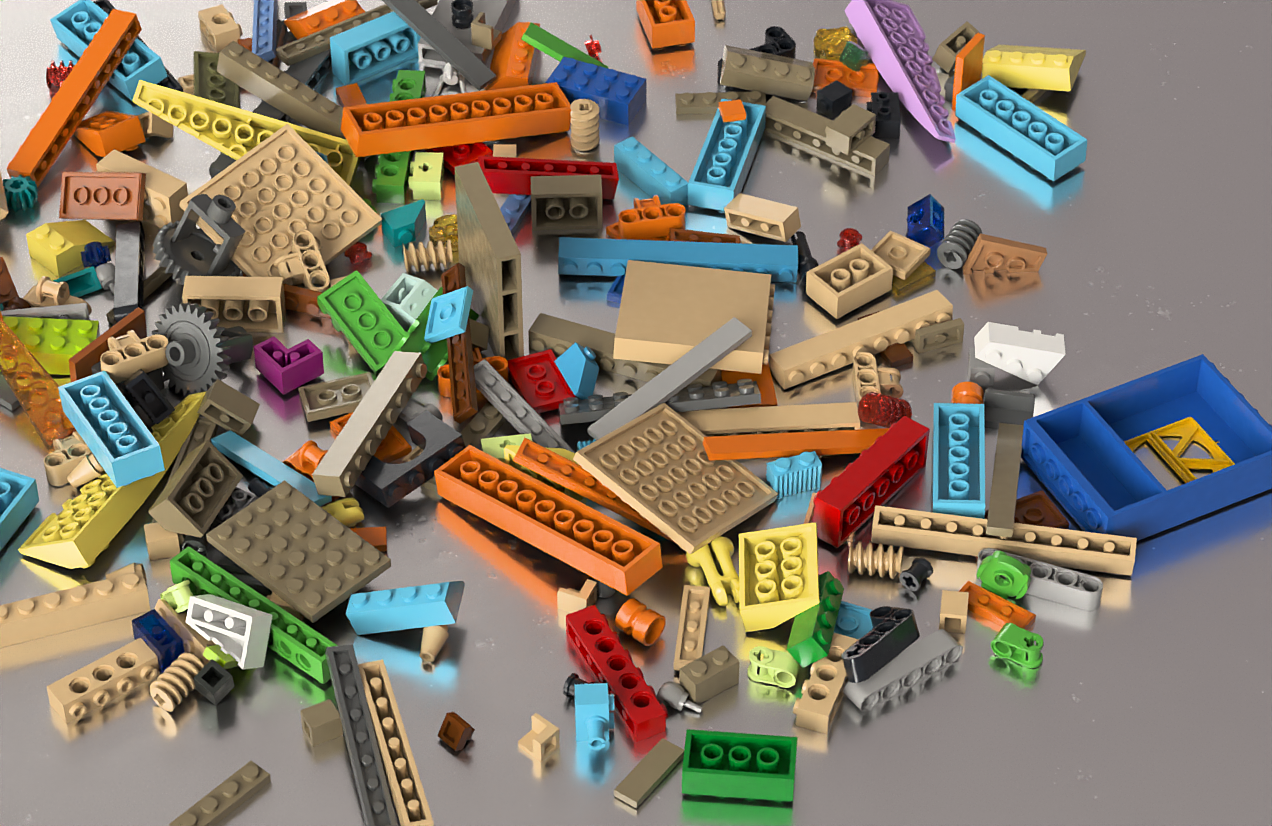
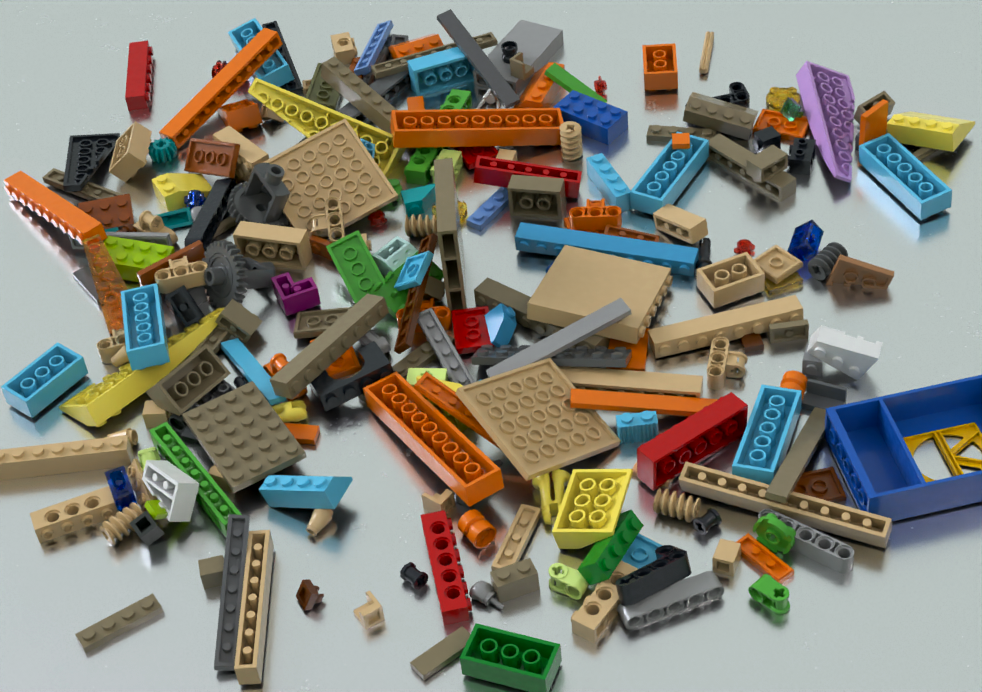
camera: 20 degrees right, 0 degrees up
medium azure brick [574,683,614,749] -> none
clear red piece [858,392,912,428] -> none

